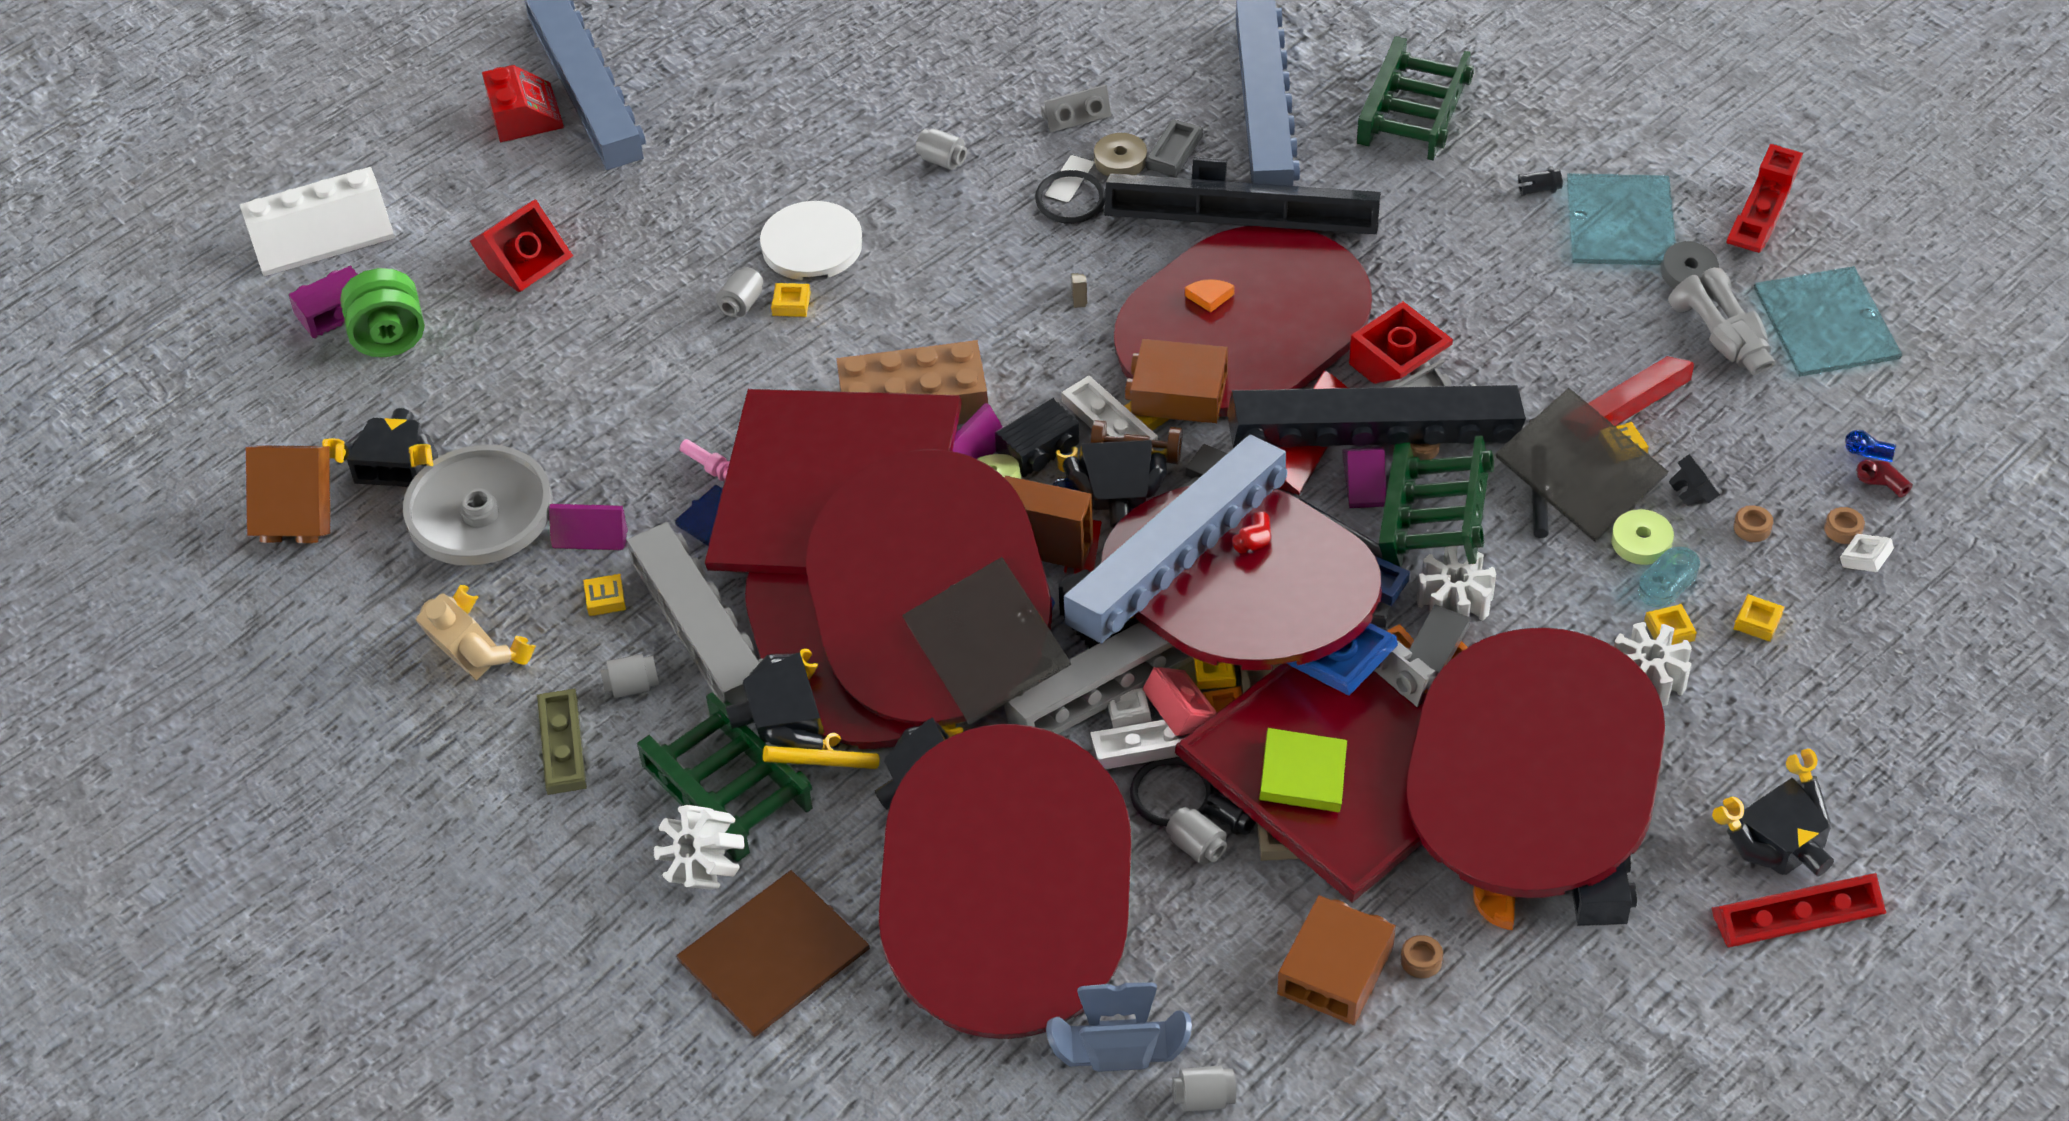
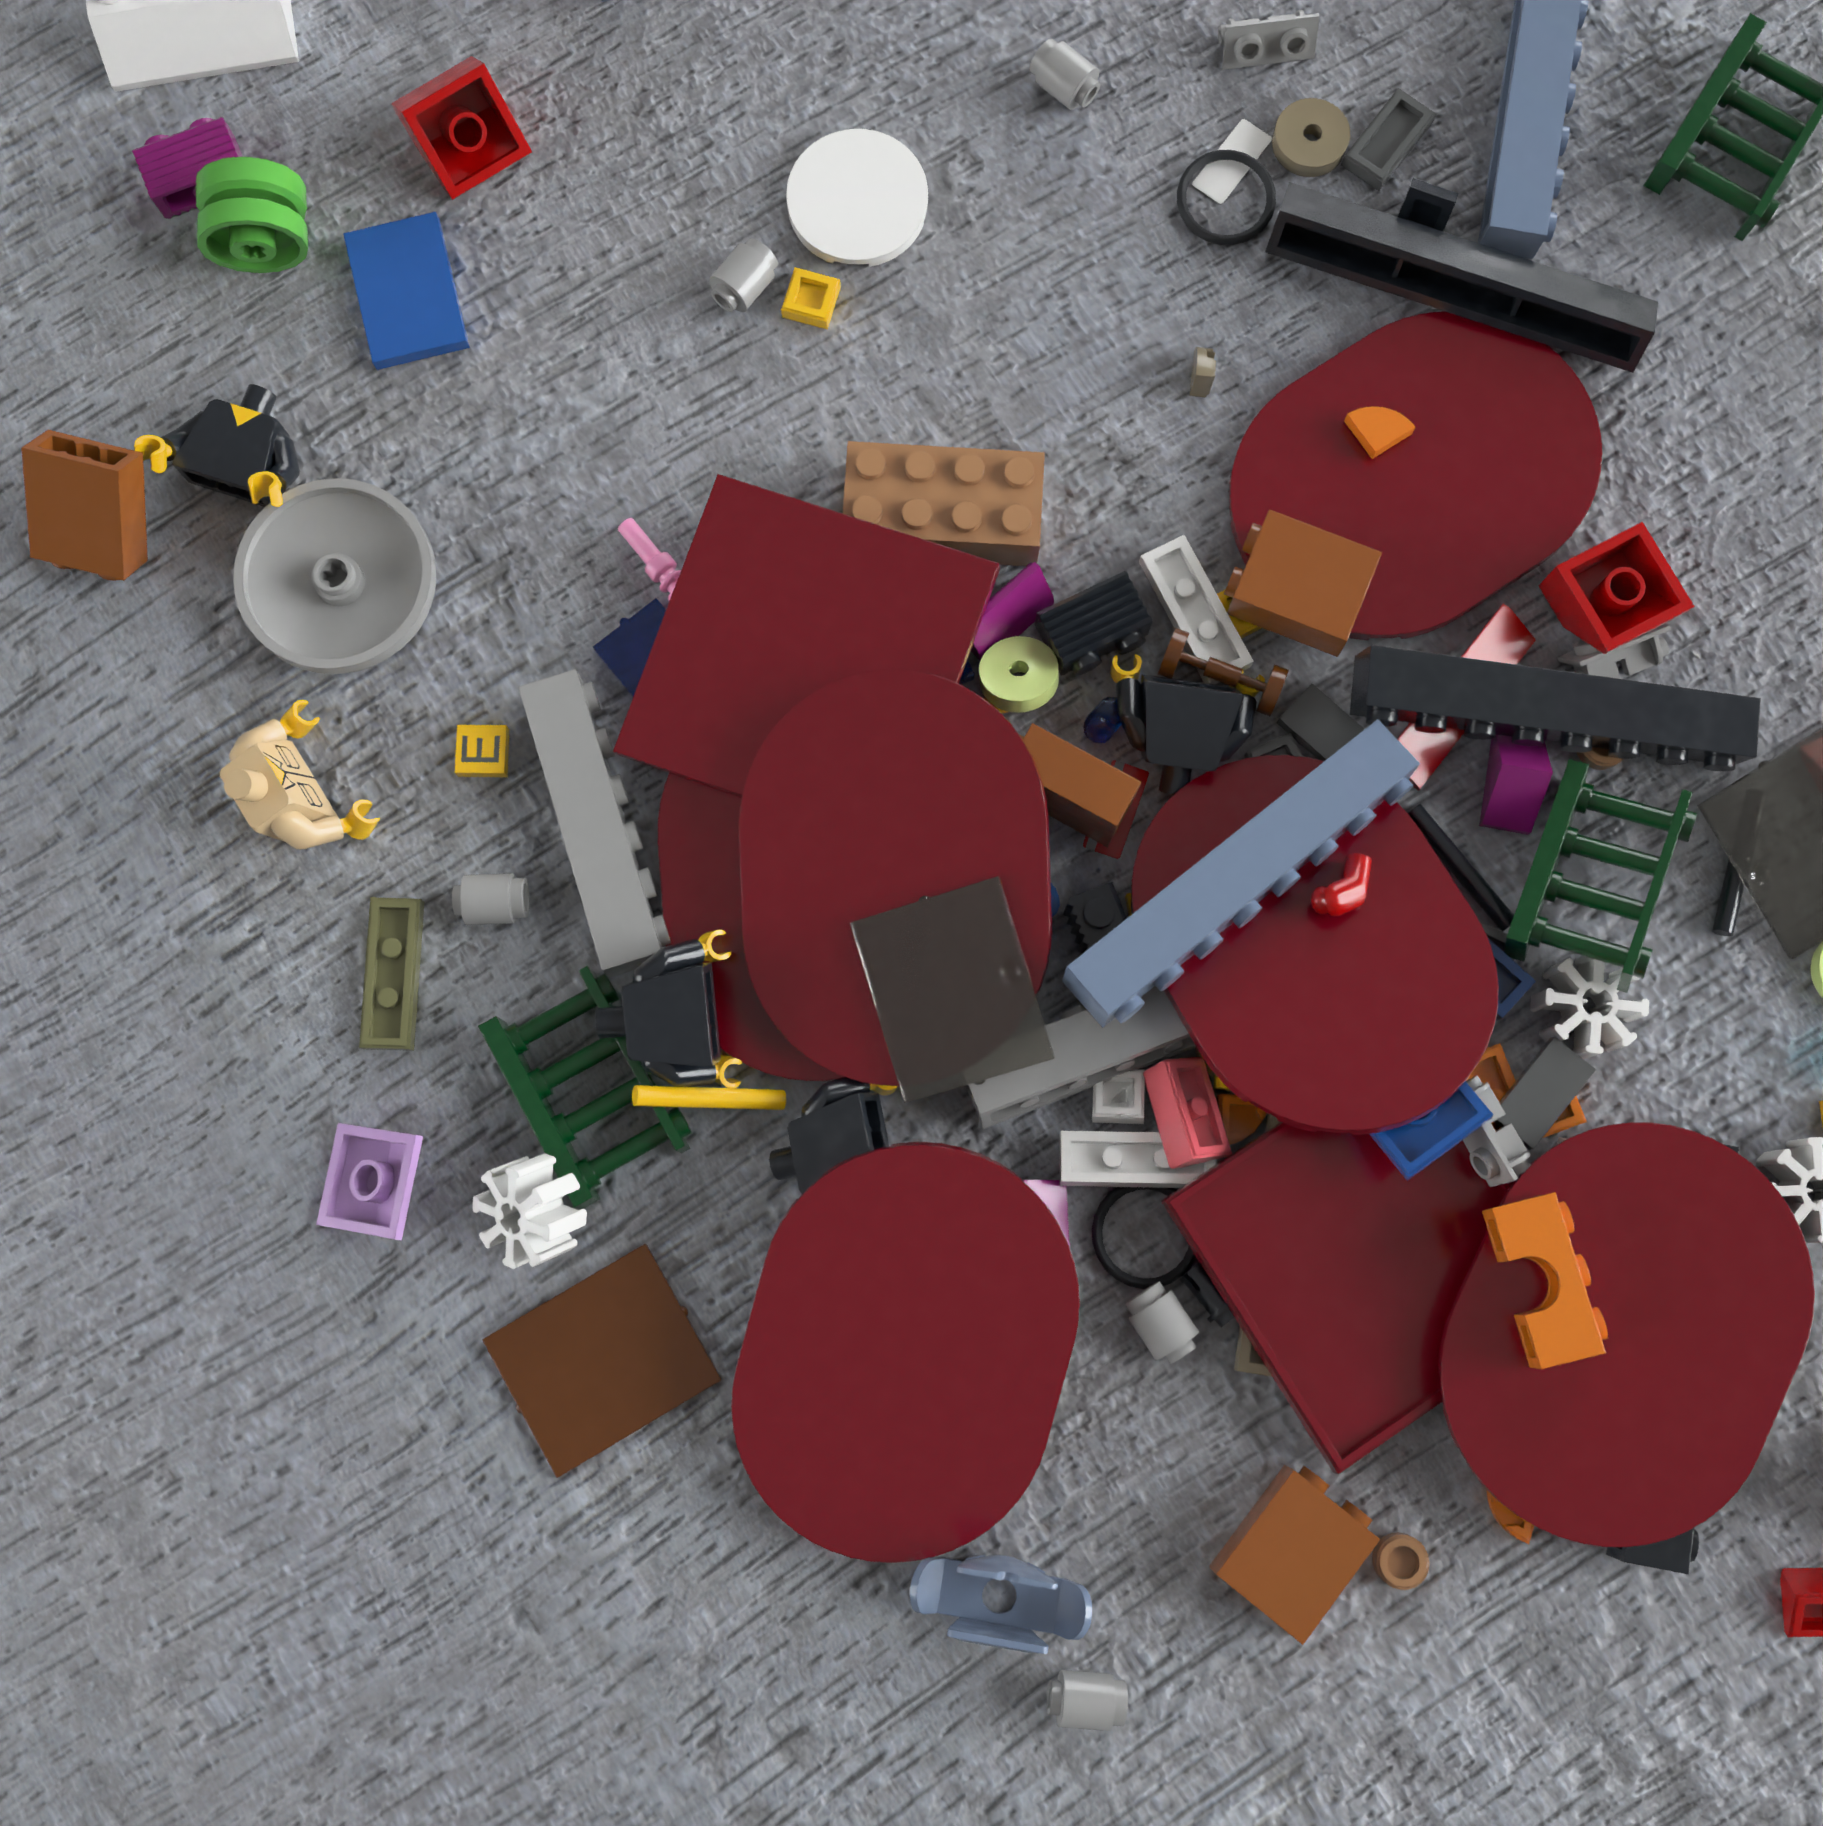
camera: 10 degrees right, 30 degrees up
magenta slope [549,504,628,550] -> none
lime tile [1259,728,1347,812] -> none
none -> lavender slope [316,1123,423,1240]
none -> blue tile [343,212,470,370]
none -> orange arch [1482,1192,1608,1369]

